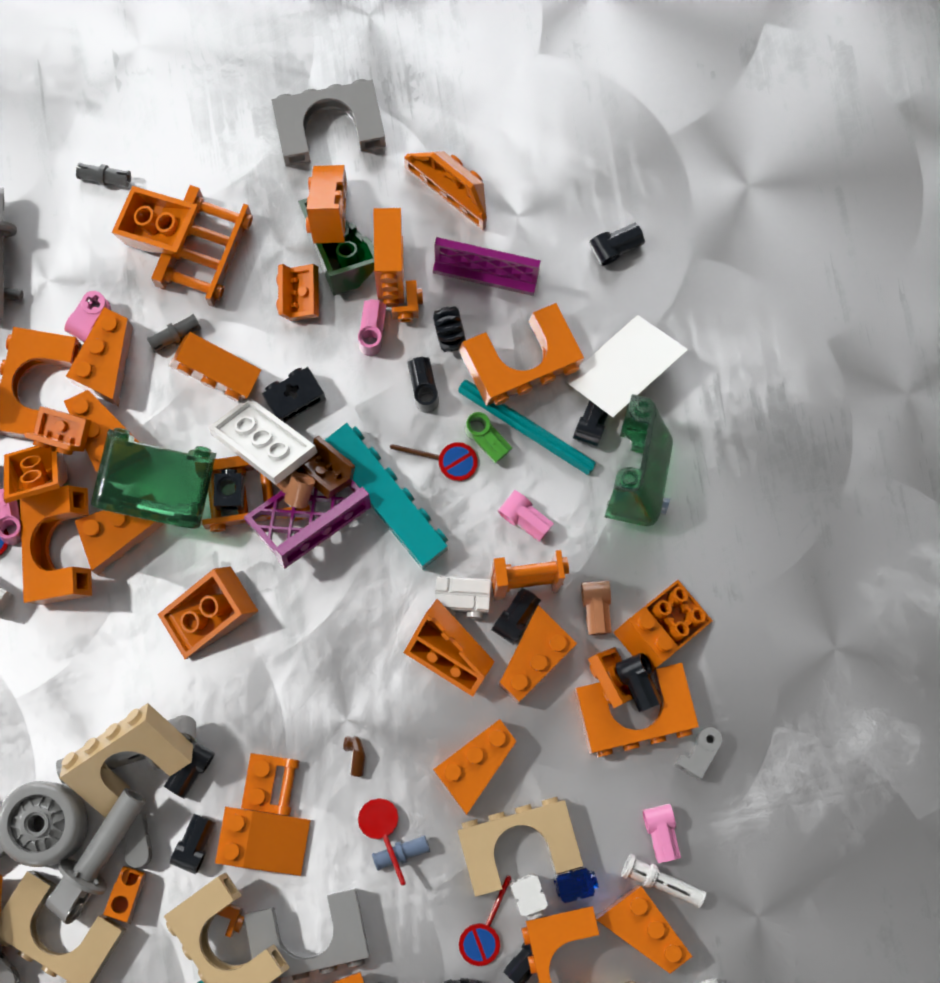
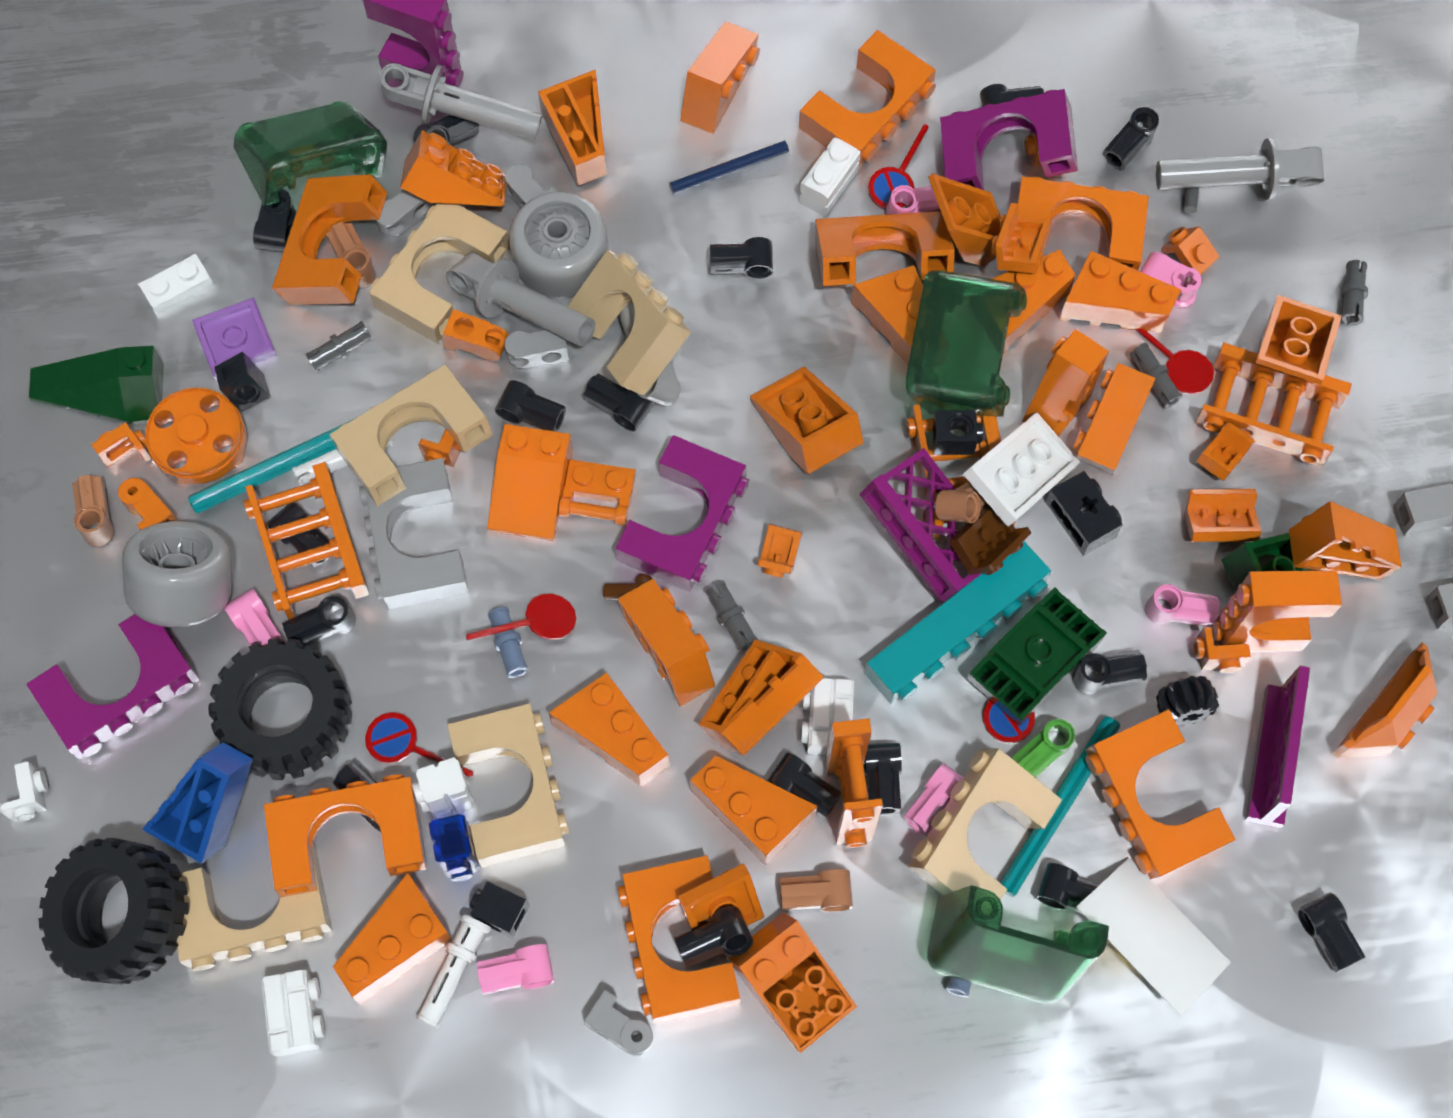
camera: 95 degrees right, 10 degrees down
none -> black brick [469,881,530,939]
none -> magenta arch [615,435,750,592]
none -> orange wedge [618,579,715,707]
none -> dark grey pin [705,581,758,651]
none -> black piece [710,237,773,279]
none -> orange bracket [757,523,803,578]
none -> black piece [864,743,902,815]
none -> tan arch [908,748,1062,920]
none -> dark green plate [968,587,1107,726]
none -> orange wedge [1022,329,1109,437]
none -> red piece [1135,329,1214,394]
none -> orange bracket [1161,226,1220,275]
none -> orange bracket [1196,422,1254,481]

